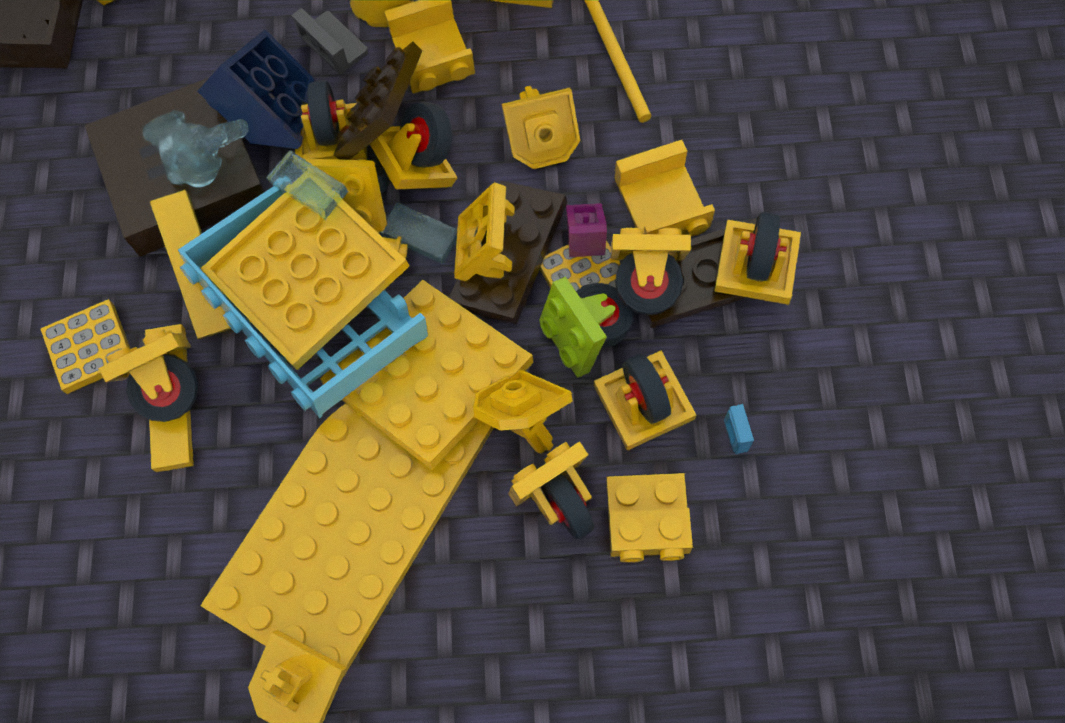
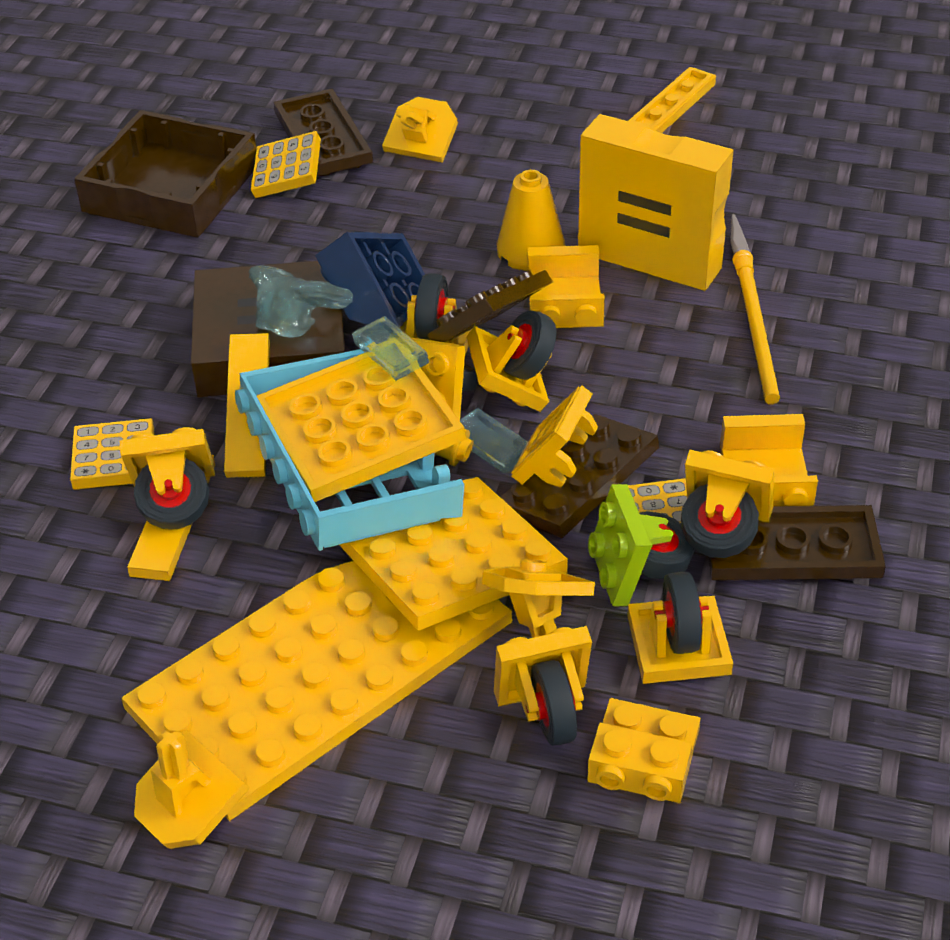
camera: 15 degrees right, 25 degrees down
dark grey panel [291,8,368,76] -> none
yellow piece [501,86,580,169] -> none
magenta slope [566,203,607,257] -> none
yellow plate [714,212,801,305] -> none
dark azure tile [724,404,754,454] -> none

